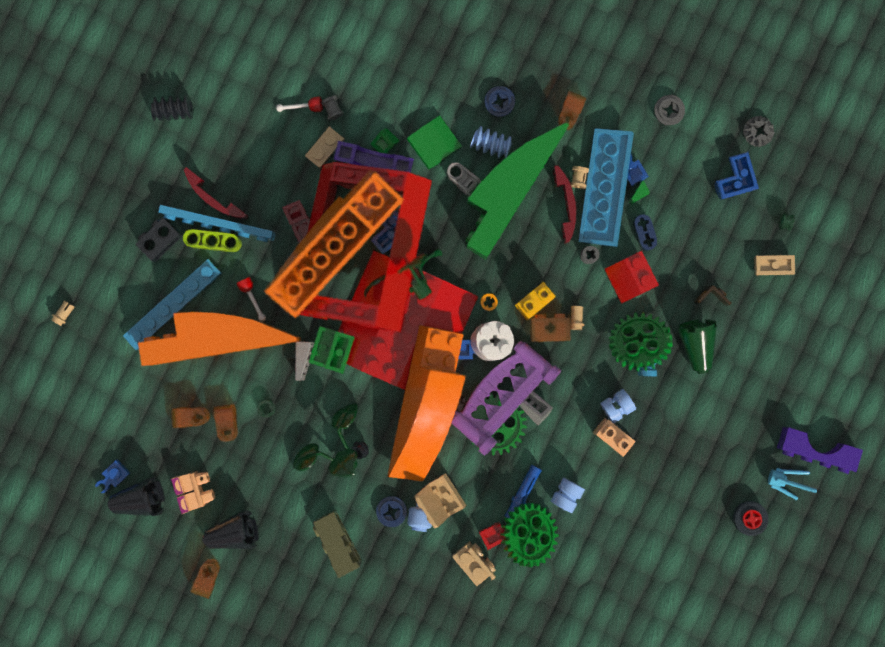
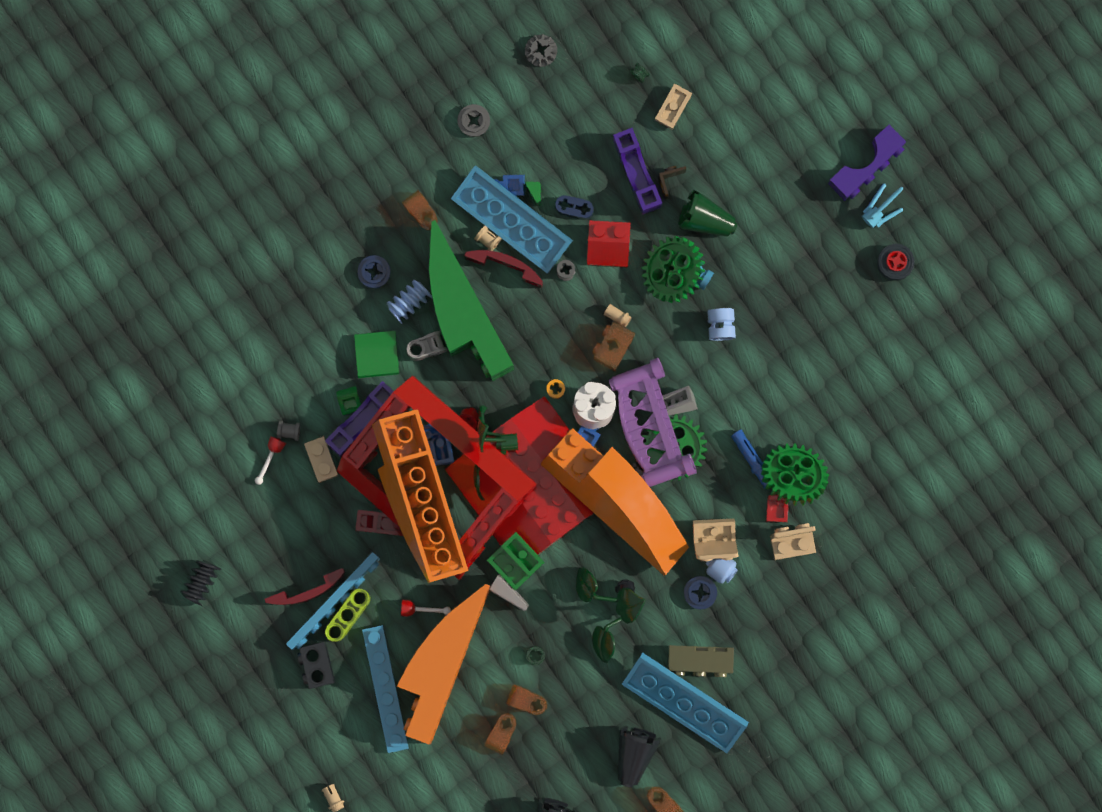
camera: 60 degrees left, 5 degrees down
light nougat hips [171,471,215,514] -> none
yellow hips [515,282,556,320] -> none
light blue wheel [551,477,585,513] -> none
light nougat hips [593,418,635,457] -> none
blue brick [715,152,759,200] -> none
none -> red tile [459,408,479,429]
none -> dark purple arch [613,128,662,215]
none -> dark azure plate [622,653,749,753]

